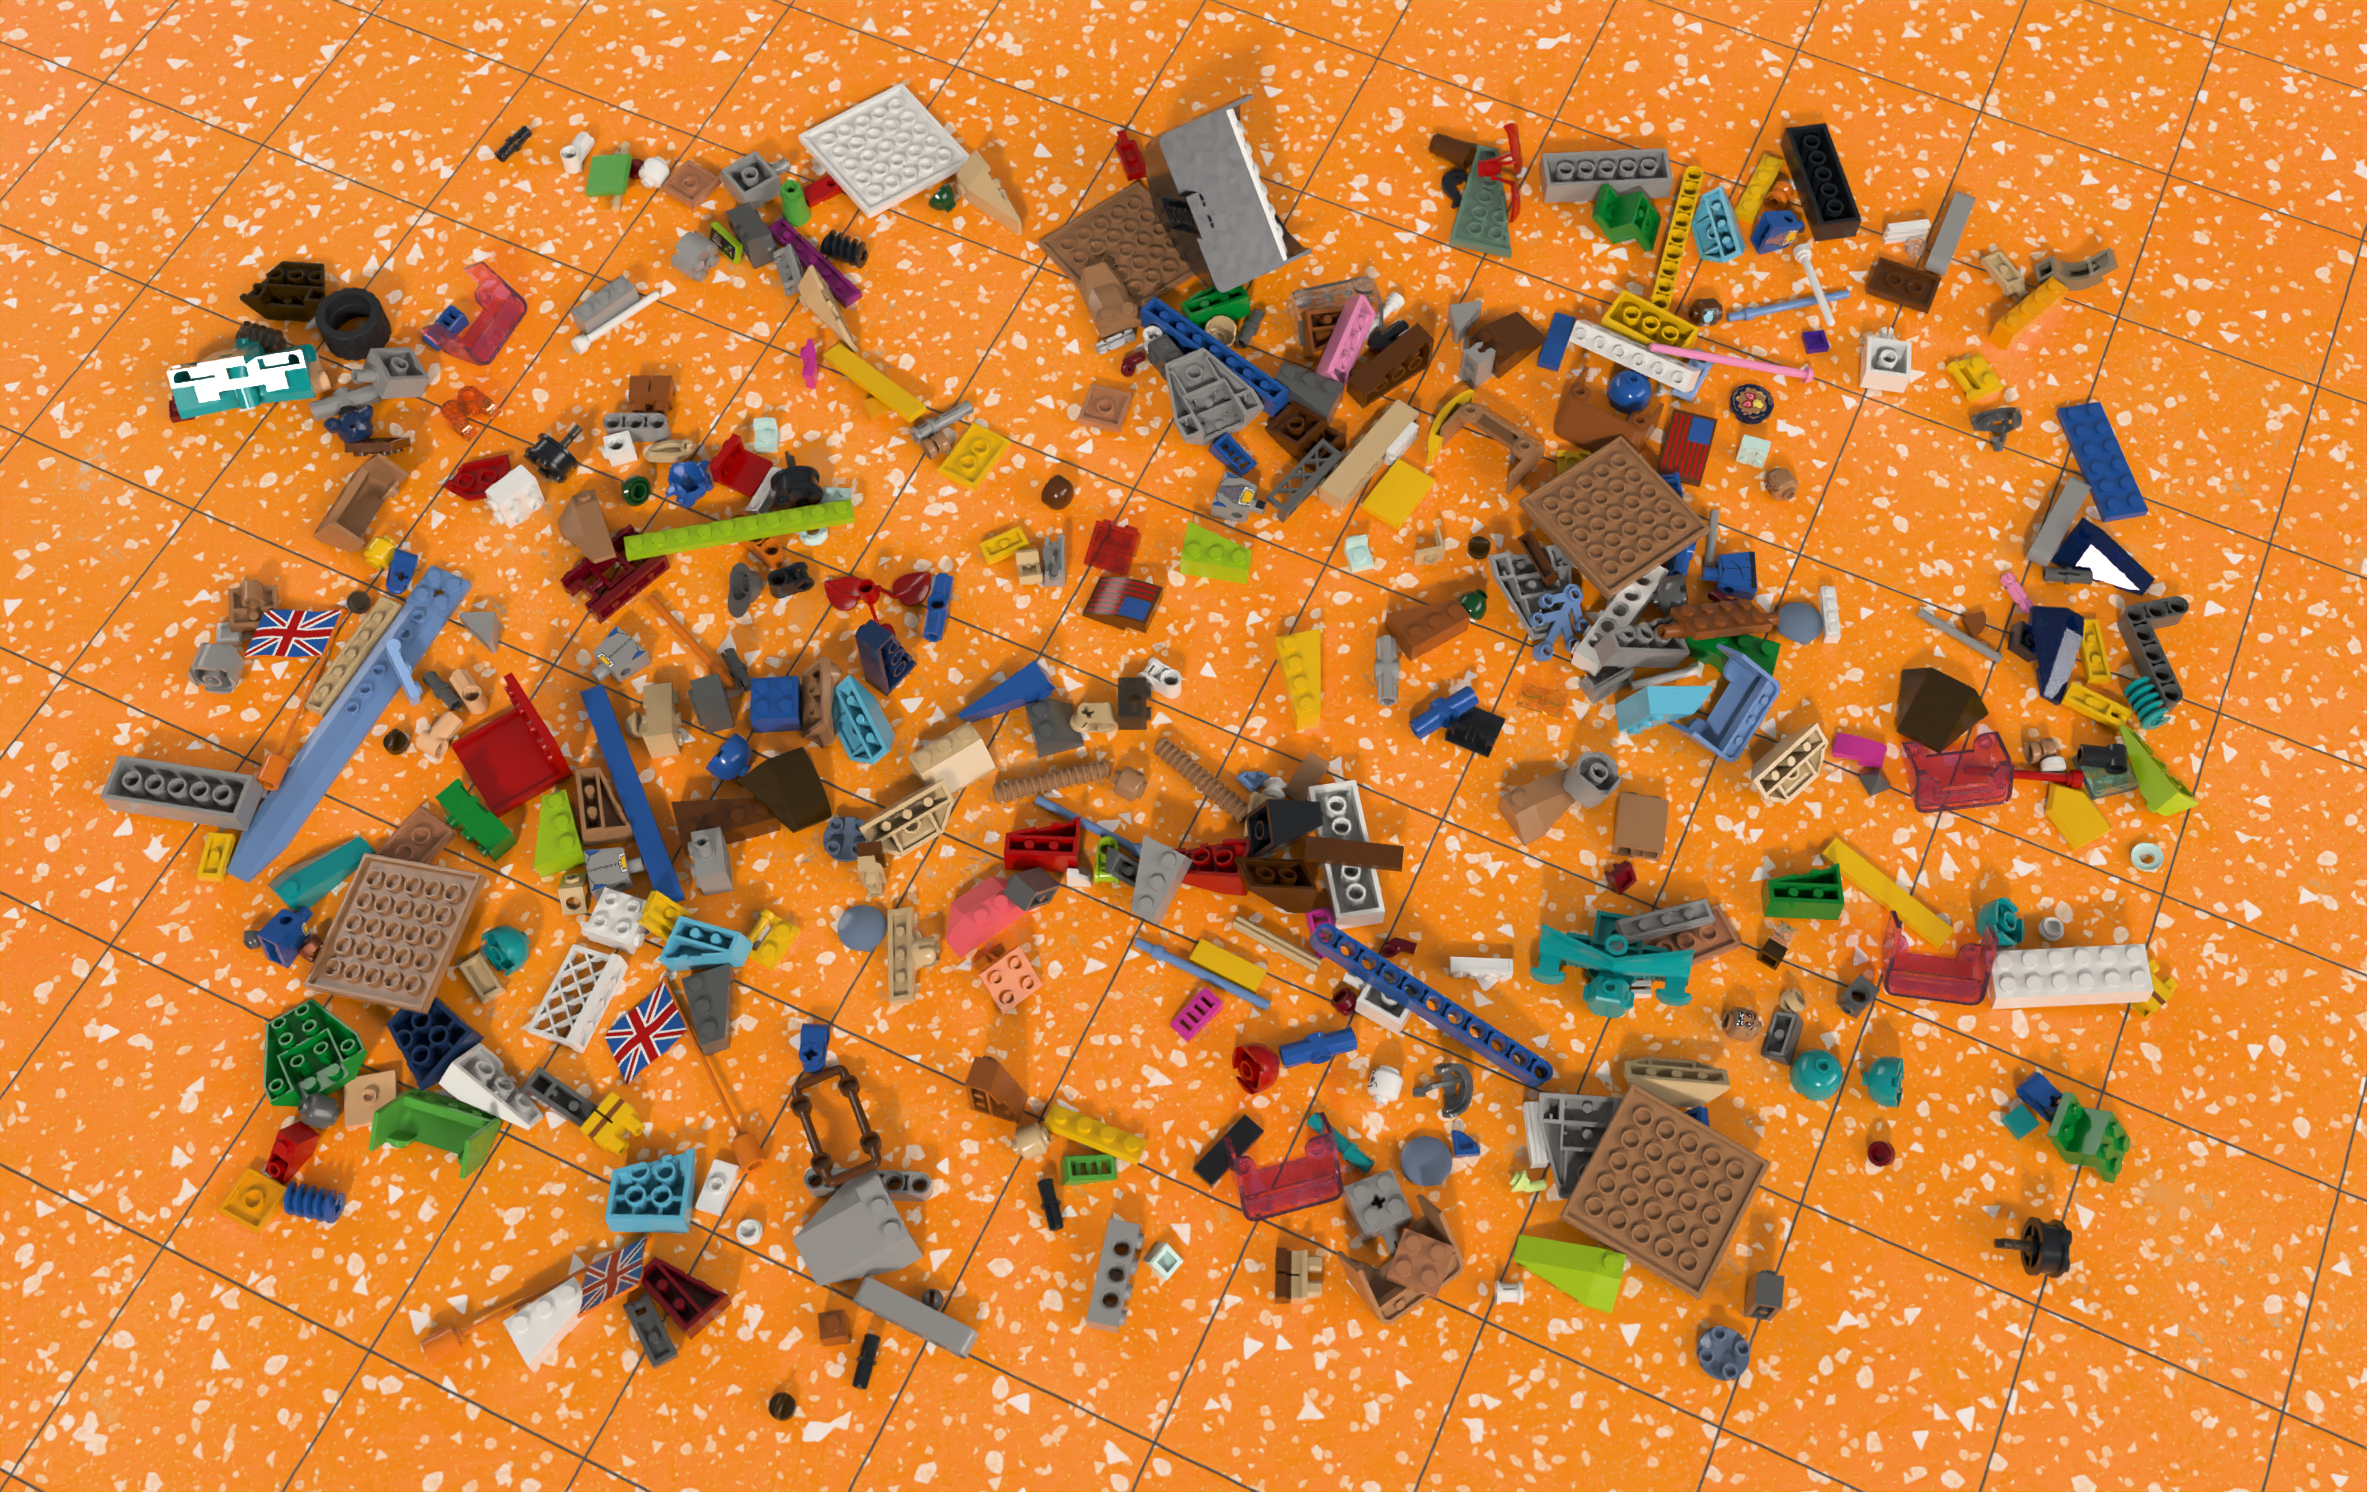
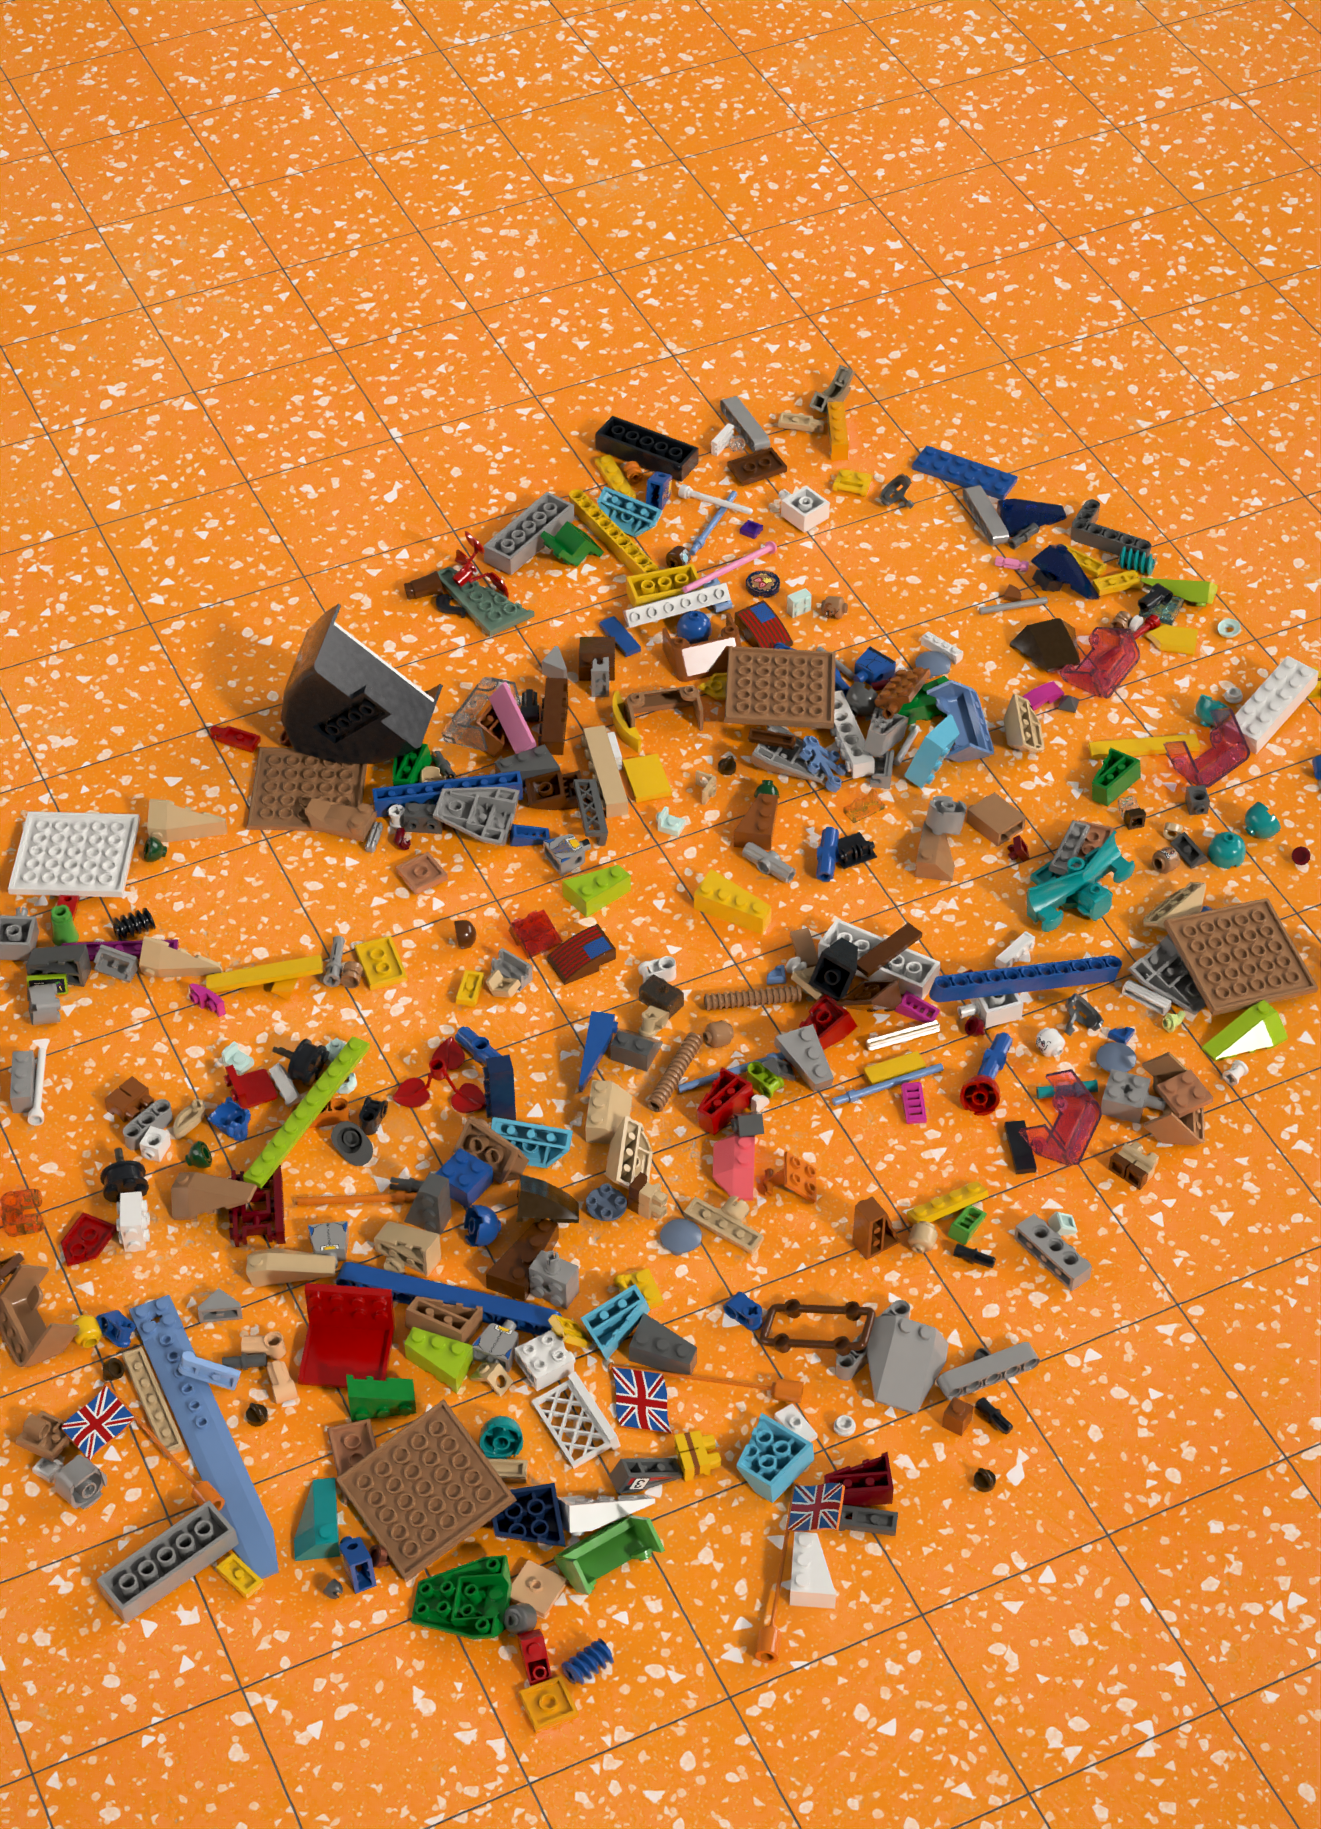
camera: 50 degrees left, 15 degrees down
none -> tan wedge [246,1248,336,1287]

